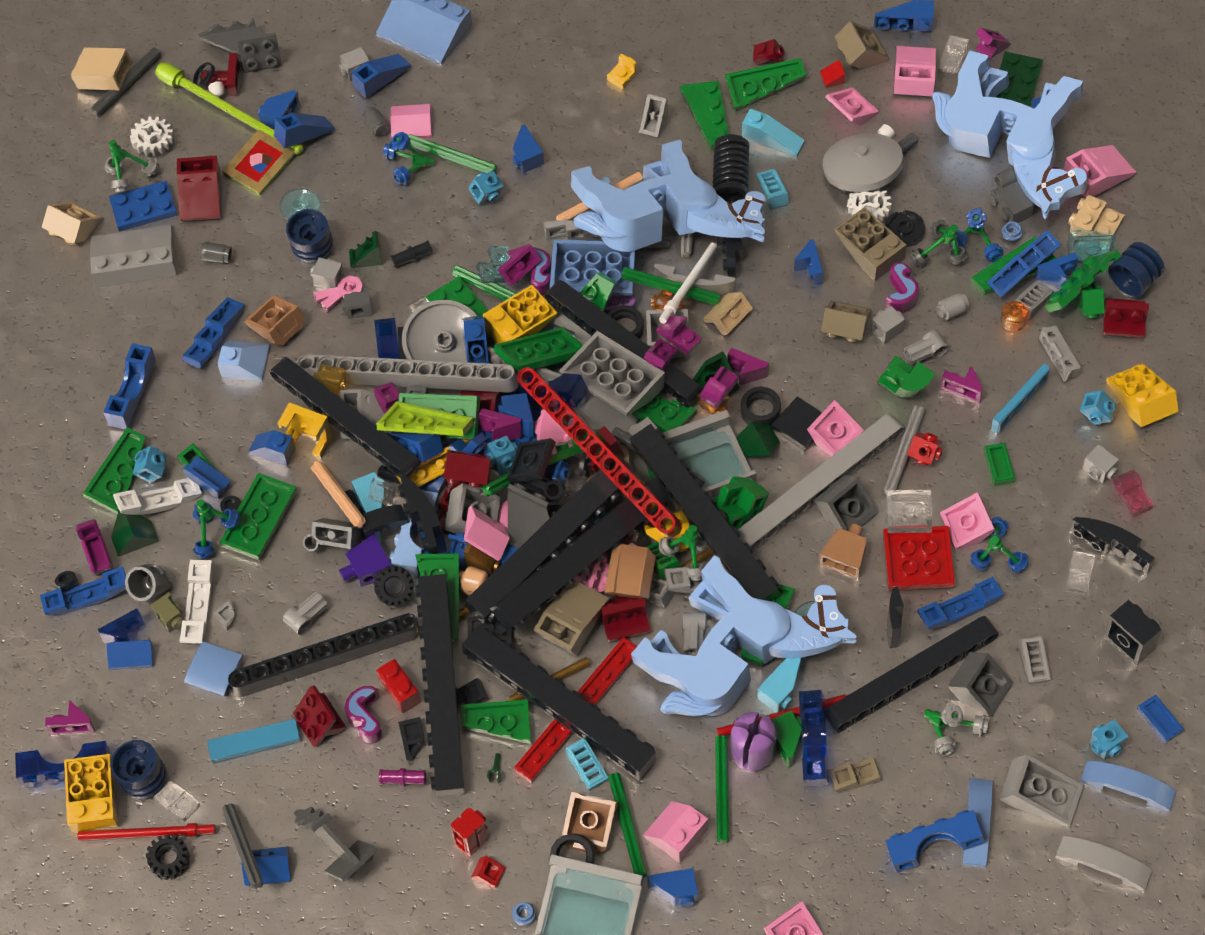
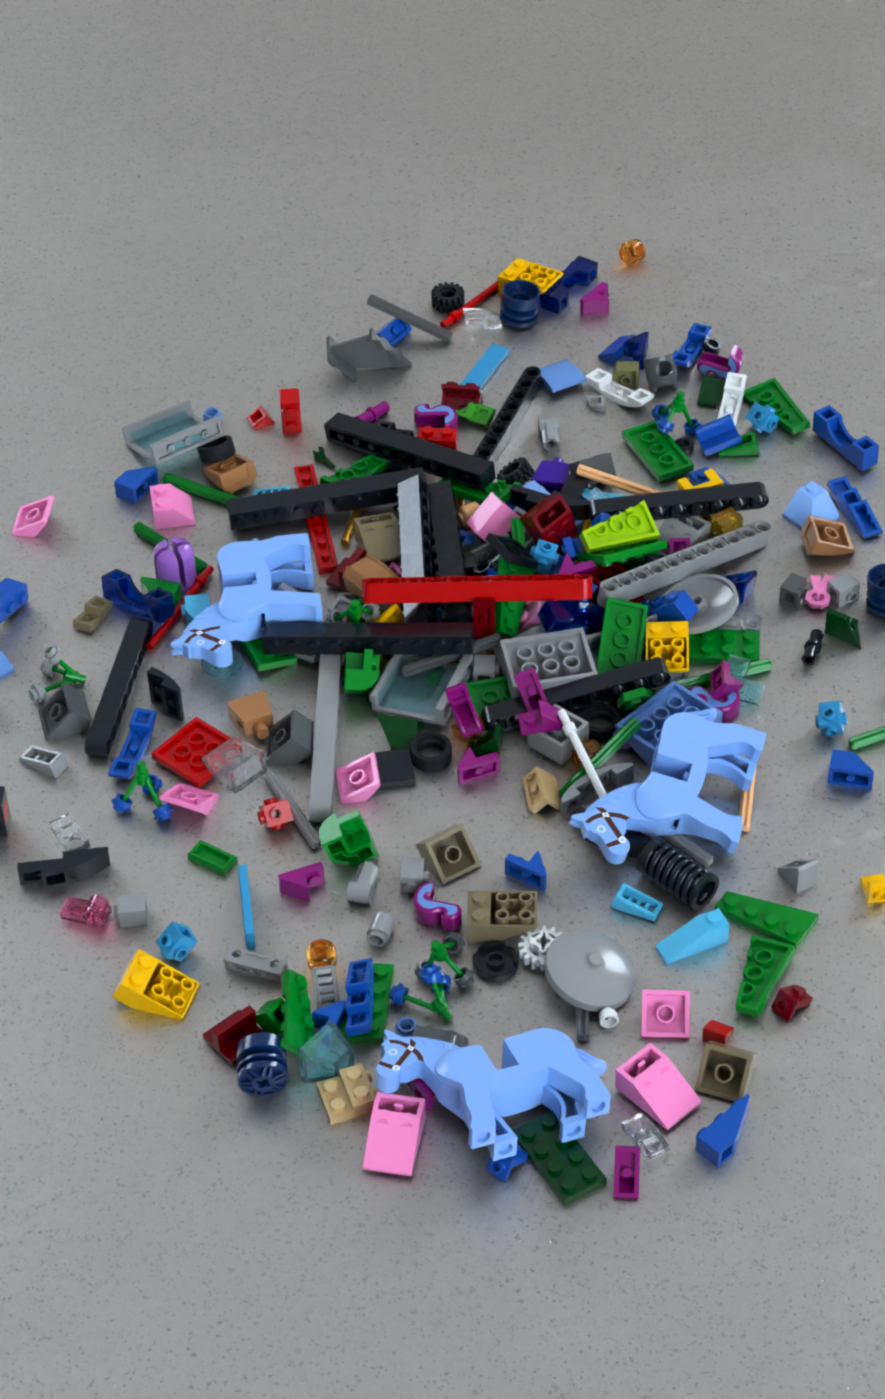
camera: 130 degrees right, 15 degrees down
none -> bright green slope [456,402,496,428]

